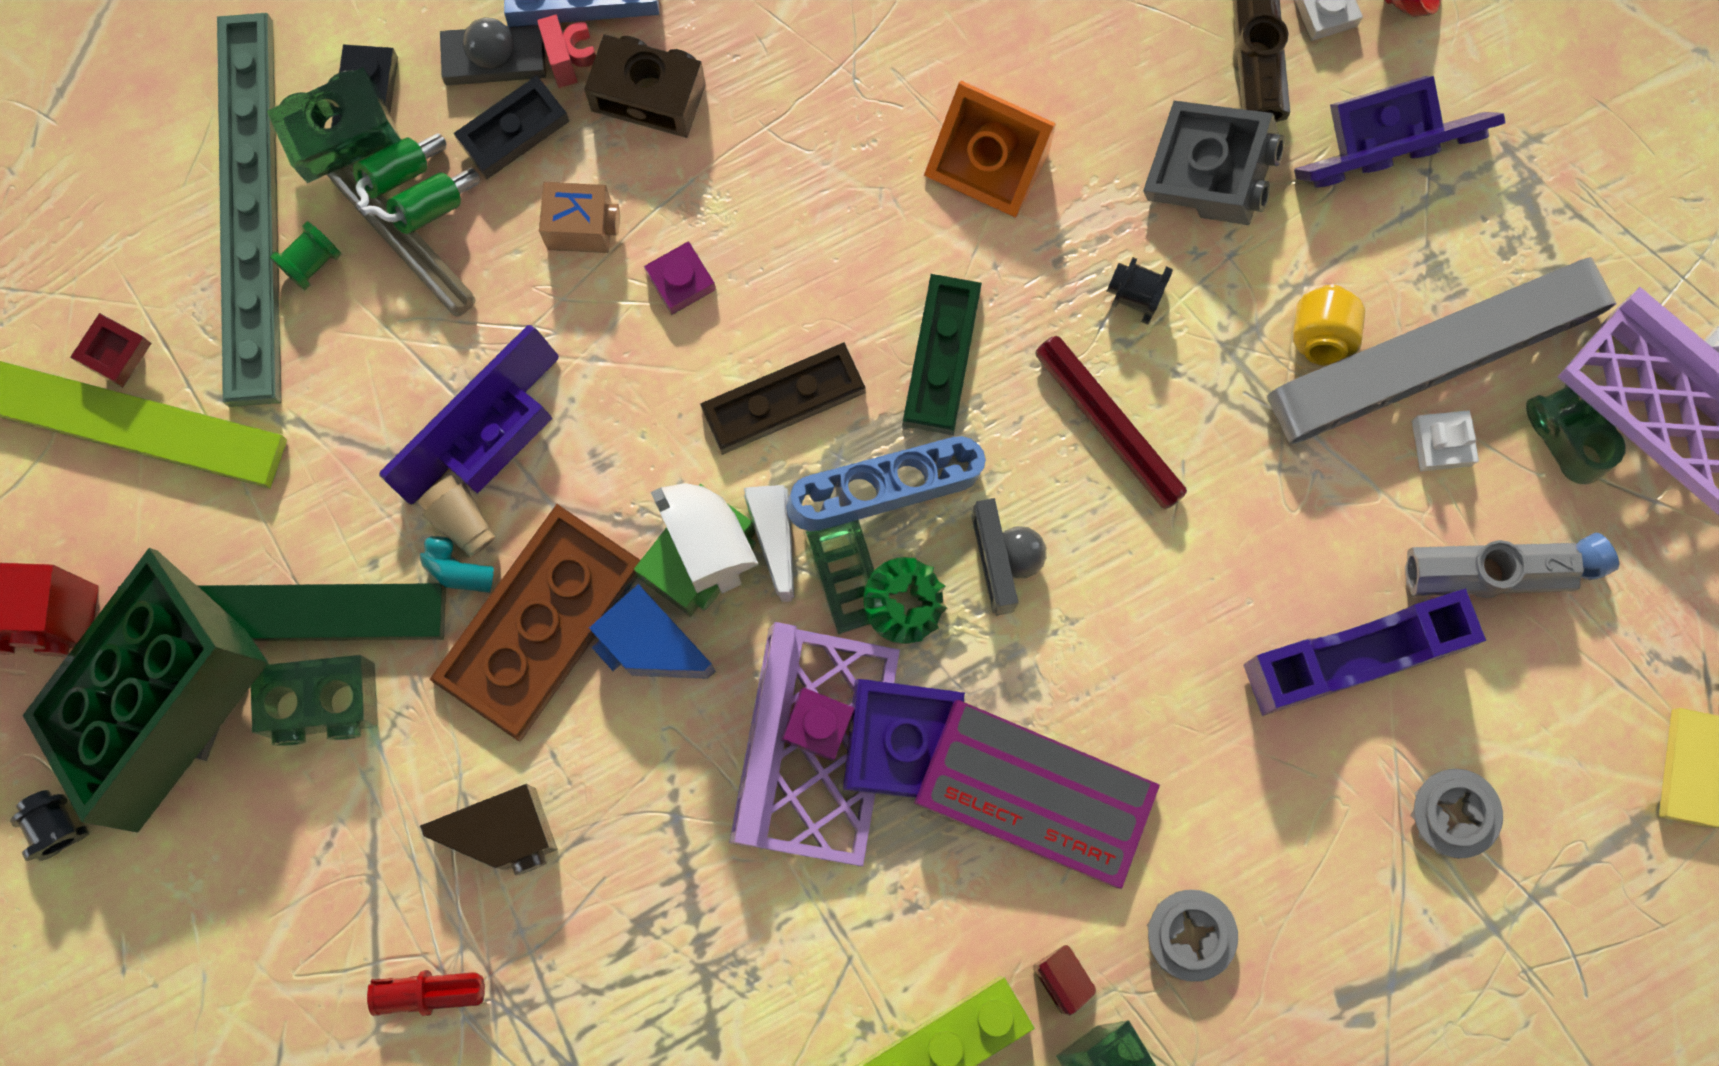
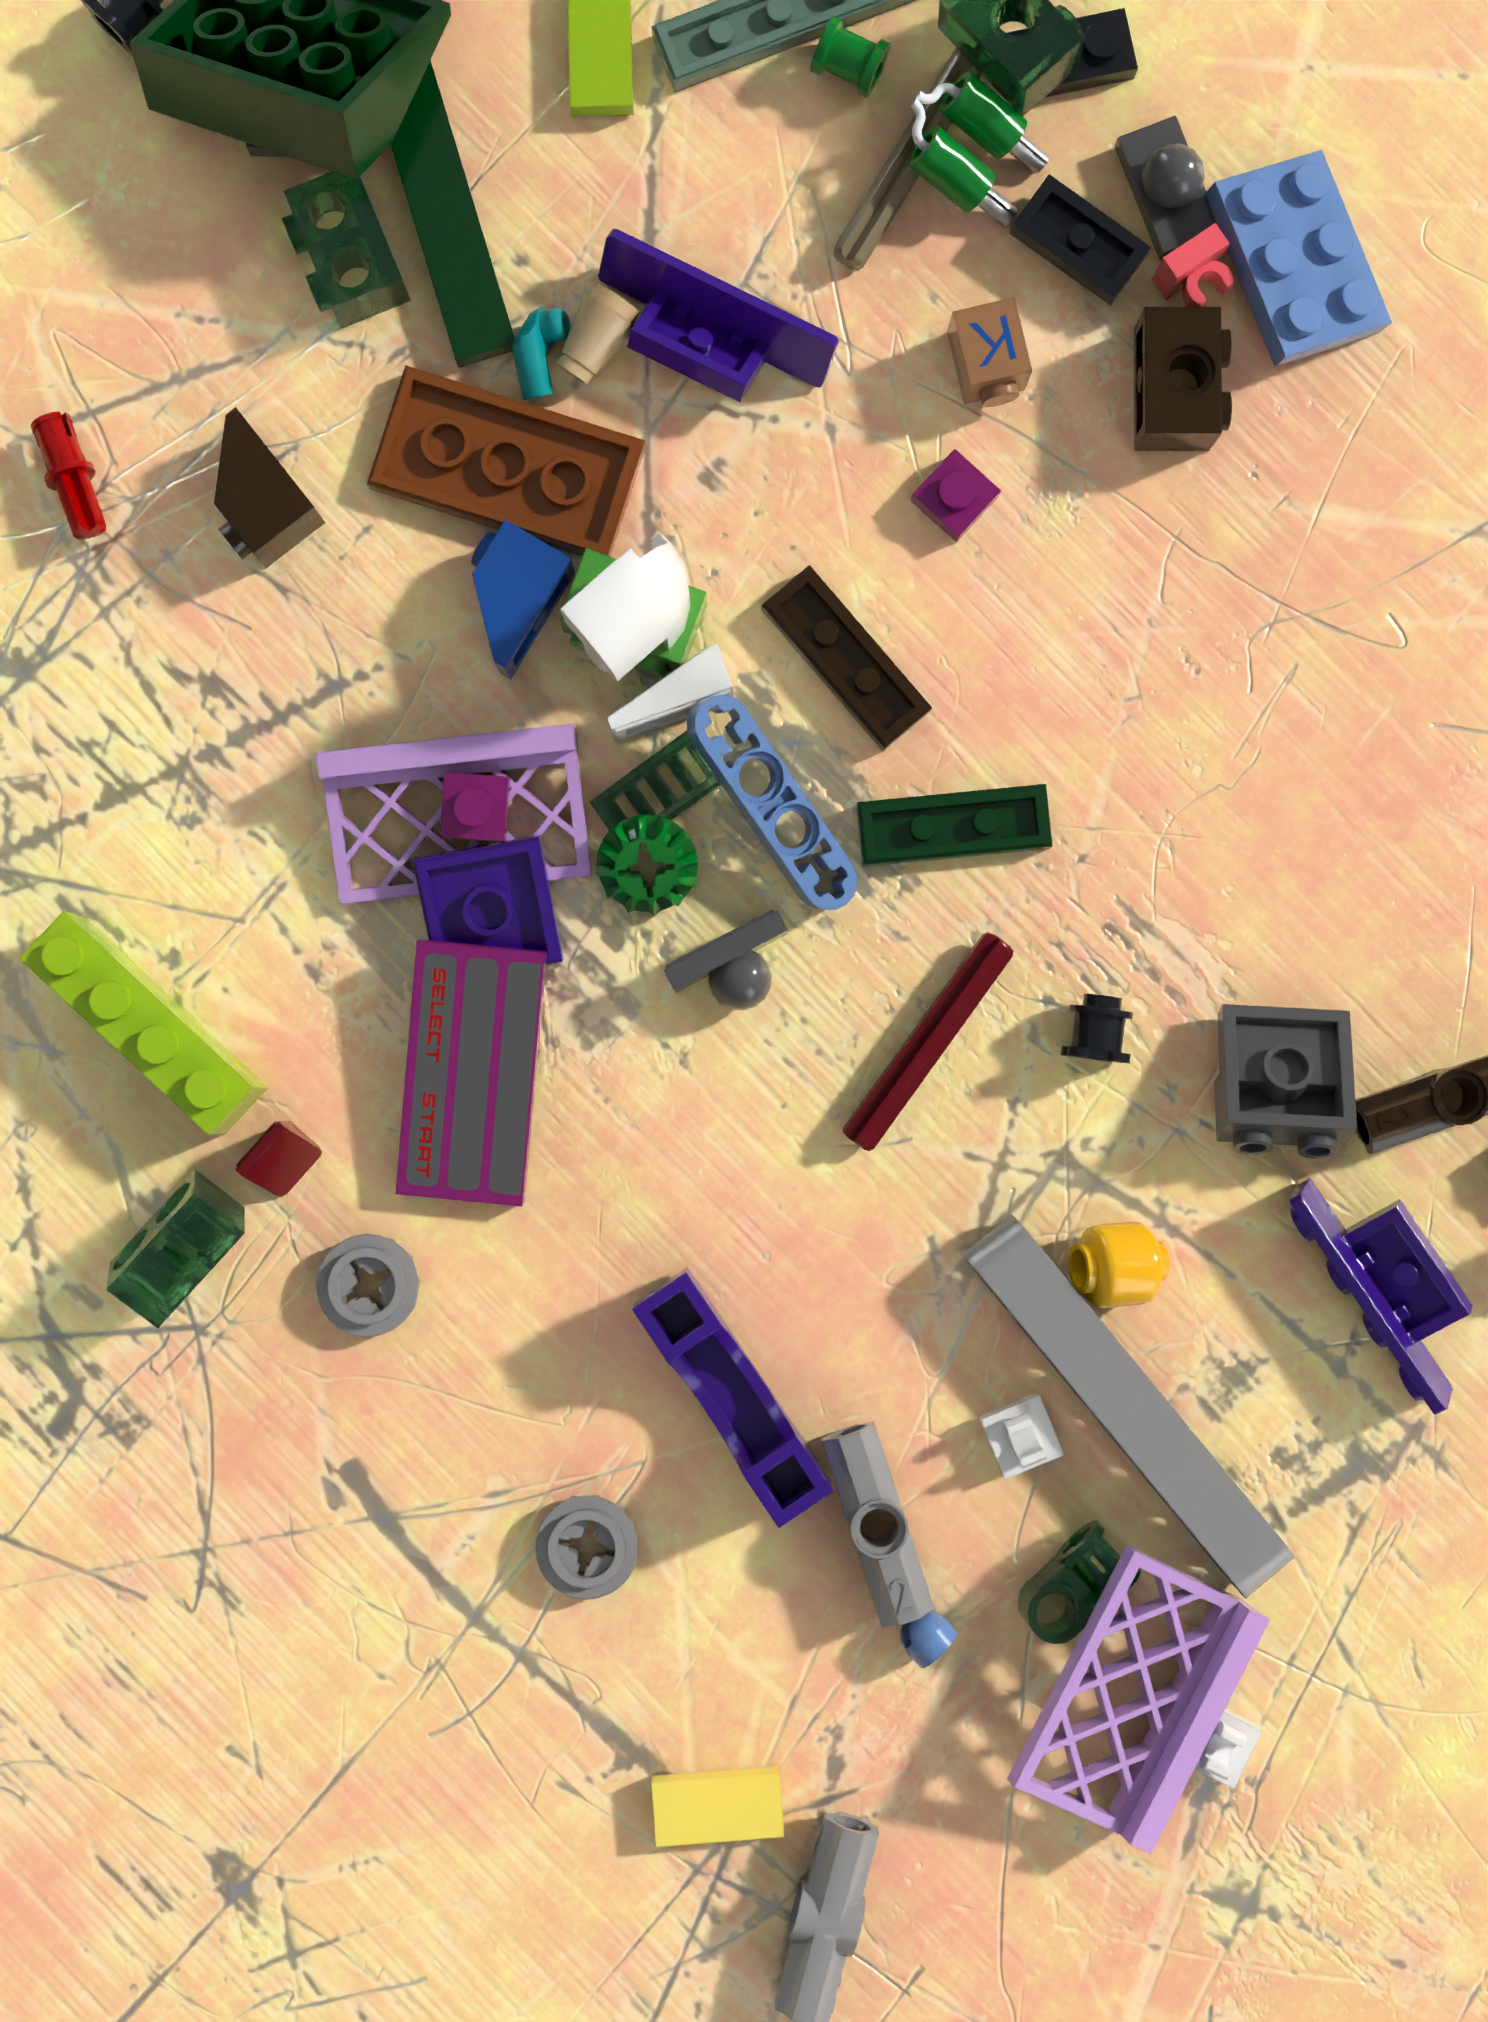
camera: 70 degrees right, 10 degrees up
orange slope [924,81,1056,218] -> none

